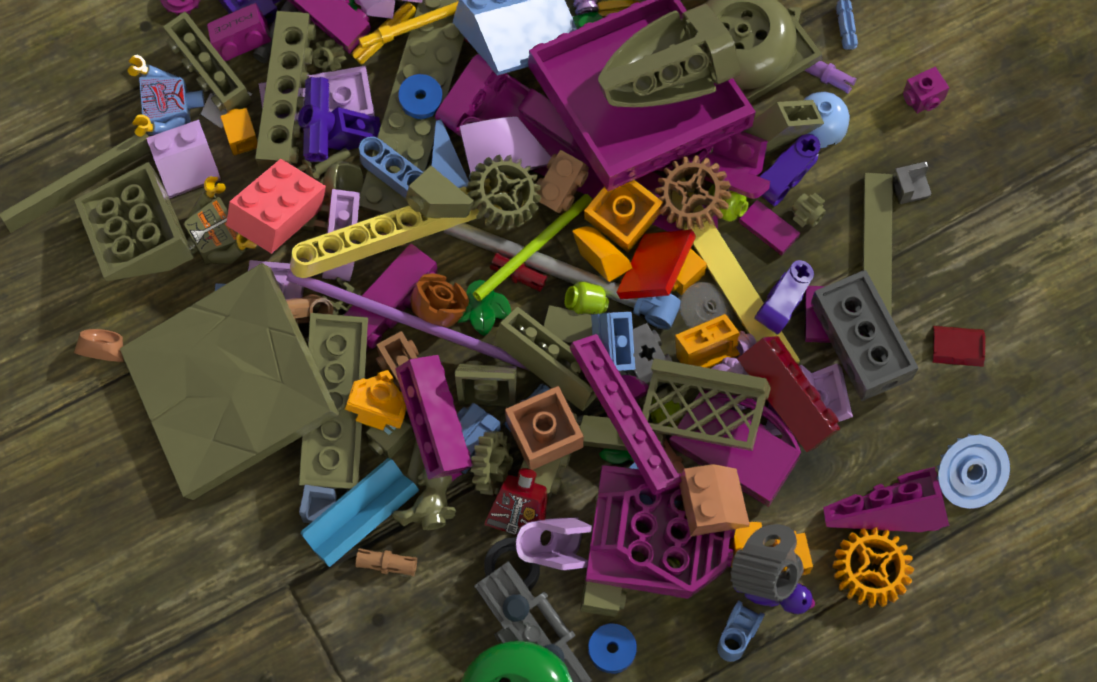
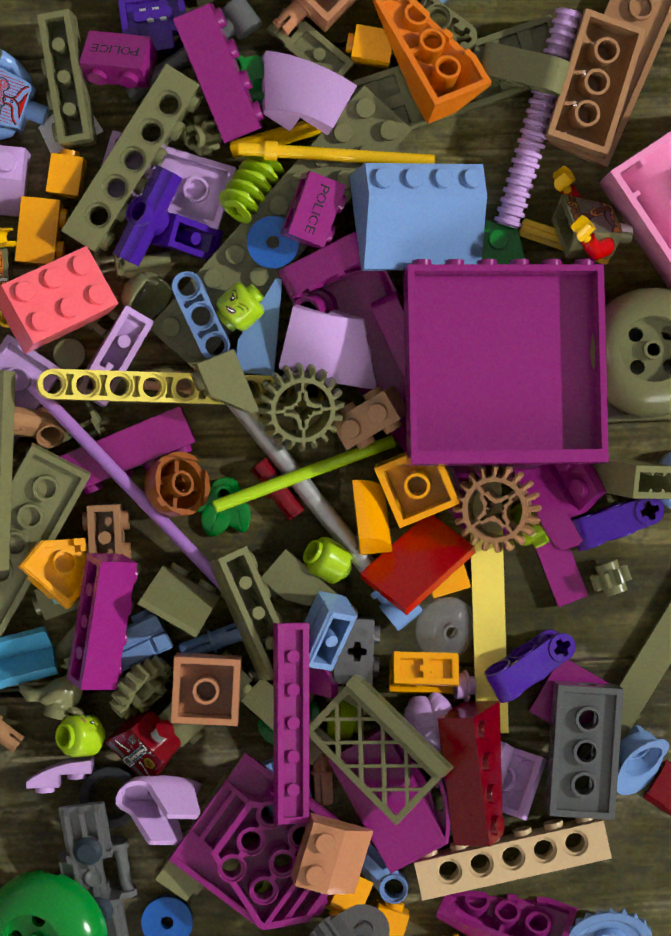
camera: 25 degrees right, 20 degrees up
olive panel [598,3,741,107] -> none
none -> light orange hinge [15,196,69,266]
none -> lavender slope [26,756,95,793]
none -> lime head [55,715,105,757]
none -> lime head [216,283,264,331]
none -> lime piece [219,156,284,224]
none -> magenta brick [280,171,346,249]
none -> medium blue piece [361,841,409,904]
none -> tan brick [414,818,612,901]
none -> medium blue piece [617,725,669,795]

